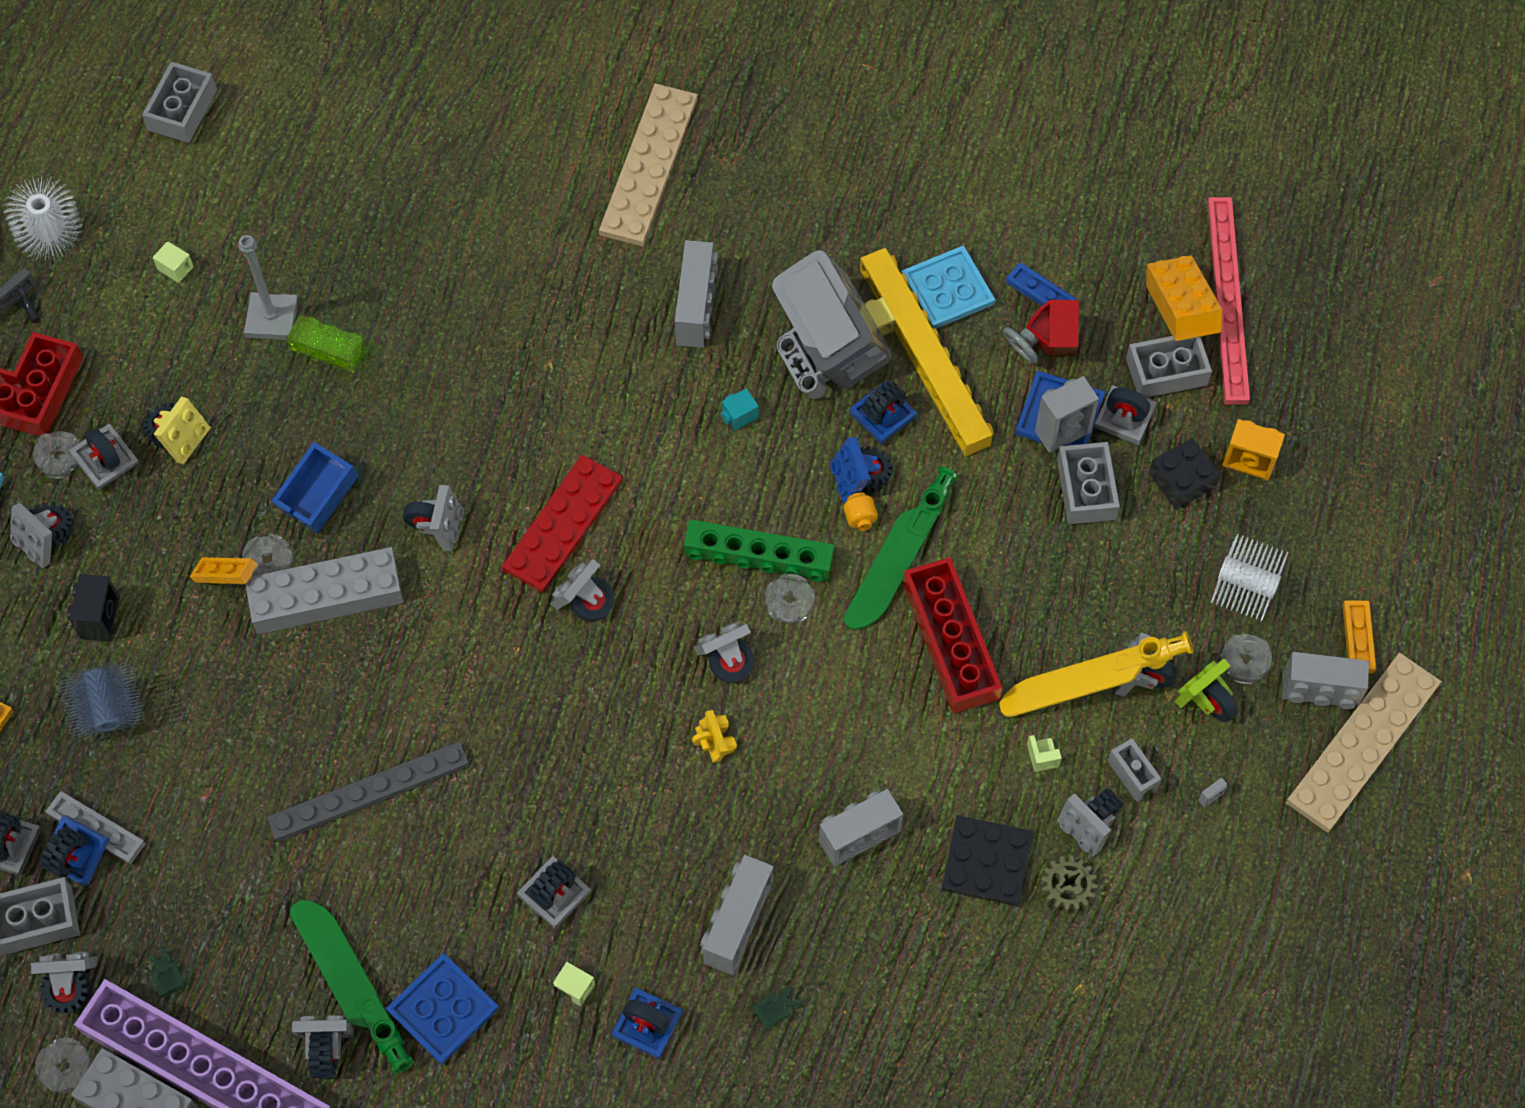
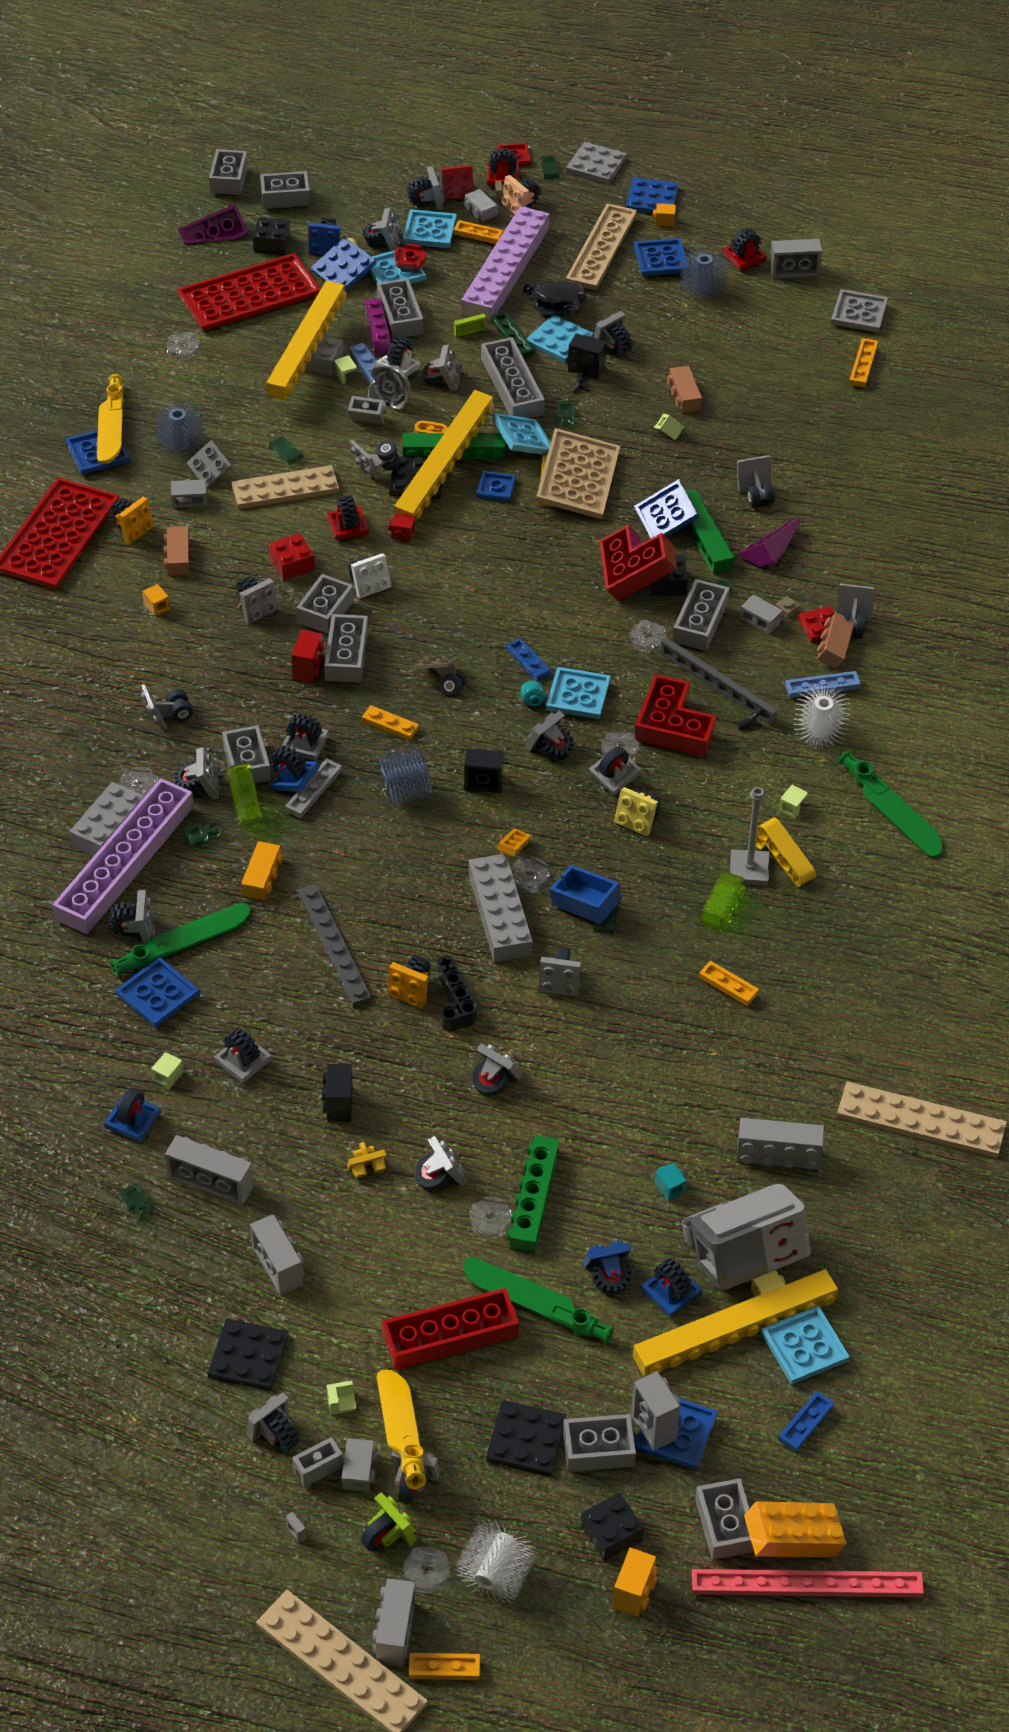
camera: 90 degrees right, 15 degrees down
light grey brick [142,62,217,143] -> none
red plate [502,455,623,594] -> none
light orange head [843,493,878,531] -> none
red piece [1003,300,1079,364] -> none
olive gear [1040,856,1098,913] -> none
plate [1094,385,1157,445] -> none
none -> clear neon green brick [227,763,262,825]
none -> light orange brick [241,841,283,900]
none -> black brick [322,1064,353,1121]
none -> light grey brick [342,1438,378,1492]
none -> light orange plate [388,955,431,1009]
none -> black beam [437,956,477,1031]
none -> black plate [486,1400,566,1476]
none -> light orange plate [698,961,759,1006]
none -> yellow beam [756,818,816,887]
none -> green piece [838,750,942,858]

